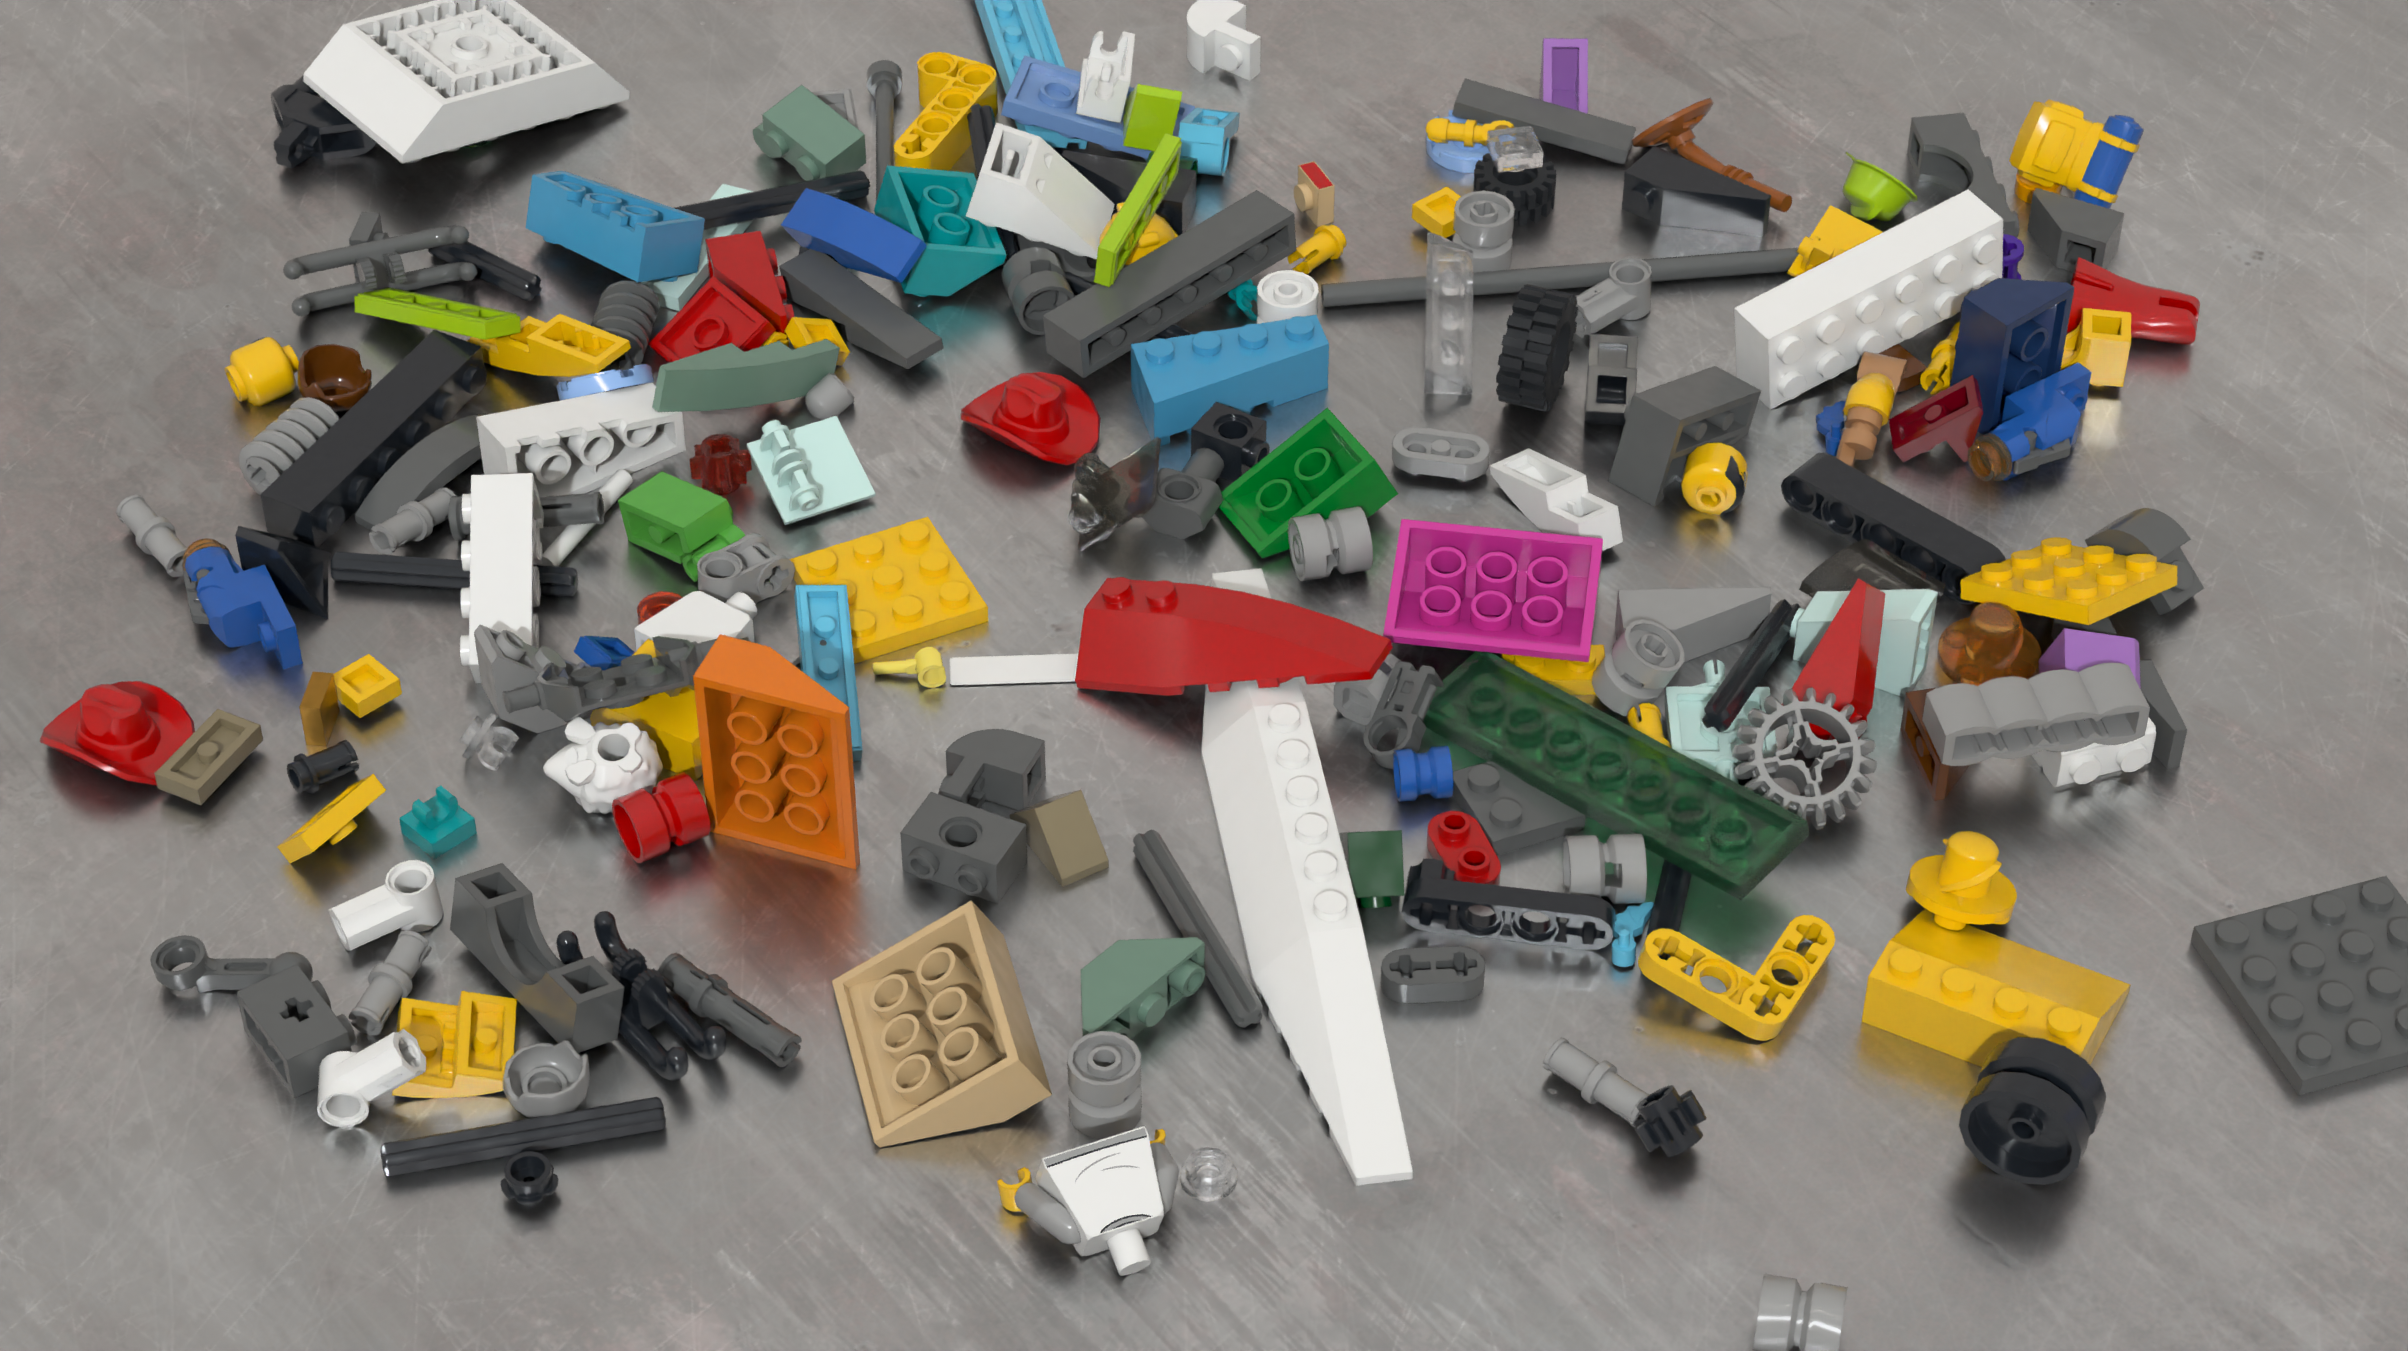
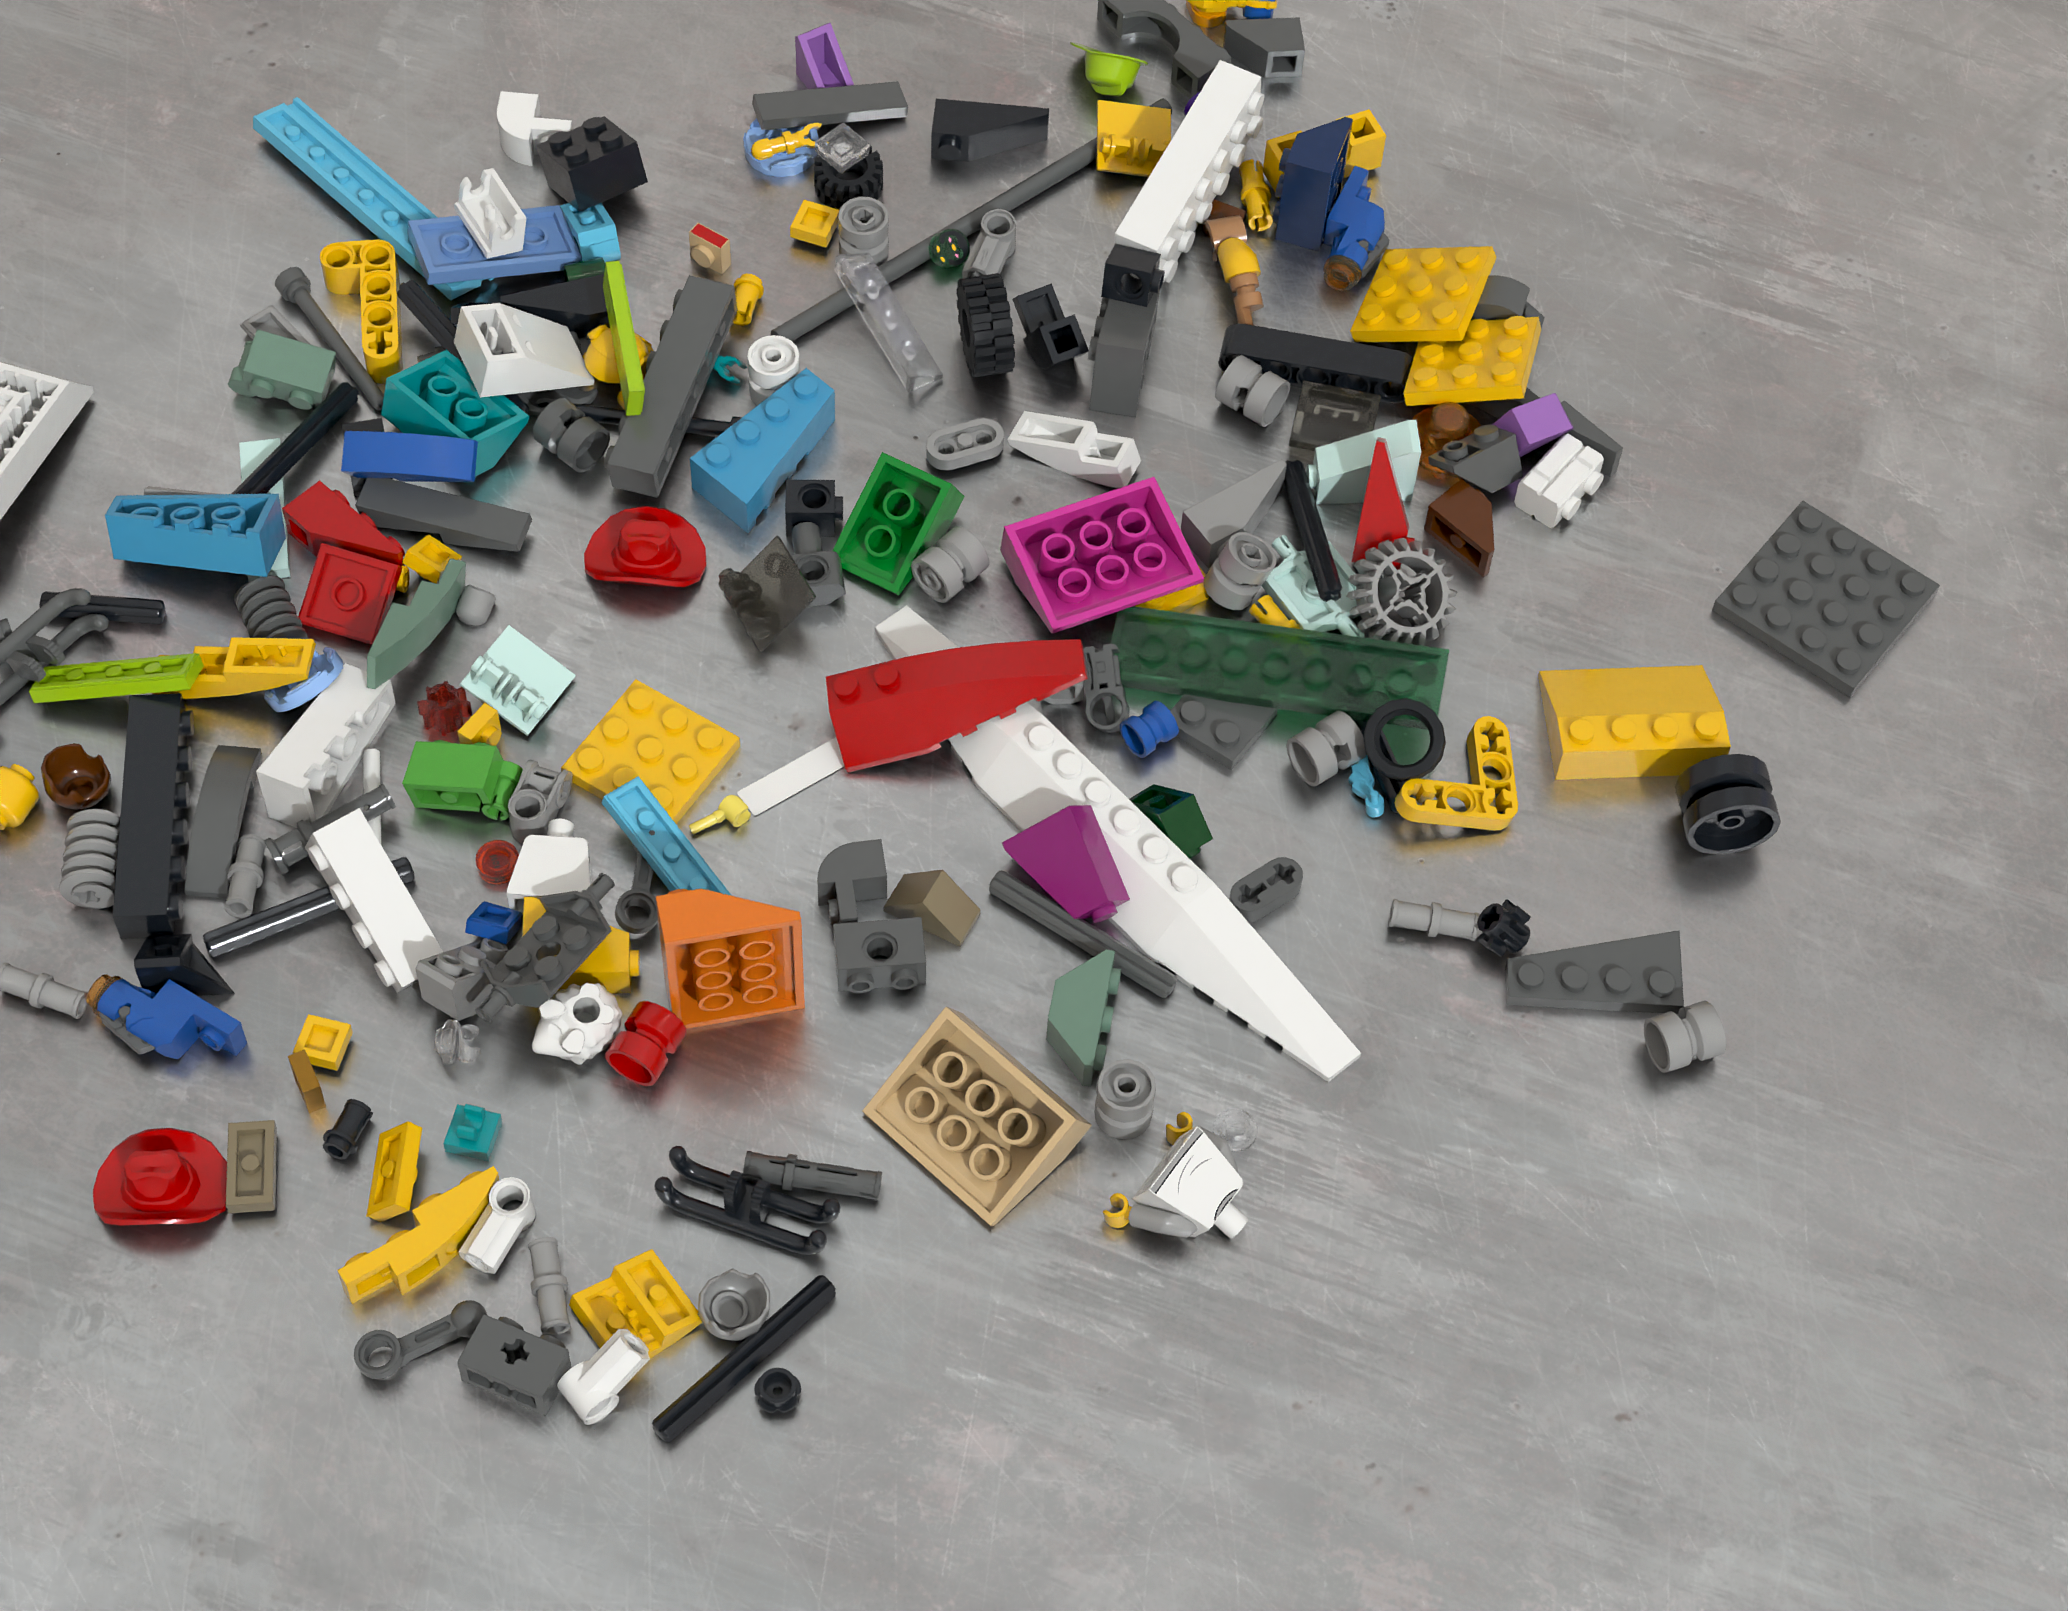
camera: 35 degrees left, 15 degrees up
dark grey arch [450,863,624,1053] -> none
lime slope [1123,84,1182,151] -> none
black beam [1401,859,1616,950] -> none
red plate [1427,811,1501,886] -> none
dark orange dish [1631,98,1792,213] -> none
yellow head [1681,442,1748,515] -> none
blue piece [1816,400,1845,456] -> none
dark red slope [1889,375,1983,463] -> none
yellow plate [1906,831,2017,930] -> none
light grey brick [1922,663,2150,766] -> none
red piece [2067,257,2200,345] -> none
none -> yellow slope [337,1166,500,1304]
none -> yellow plate [457,703,502,746]
none -> black brick [536,116,648,212]
none -> clear green tile [929,229,970,269]
none -> magenta slope [1002,805,1130,923]
none -> black brick [1101,244,1165,307]
none -> light grey wheel [1215,355,1290,427]
none -> yellow plate [1350,246,1497,342]
none -> black tyre [1363,698,1446,782]
none -> dark grey slope [1428,424,1523,493]
none -> dark grey wing [1505,930,1684,1014]

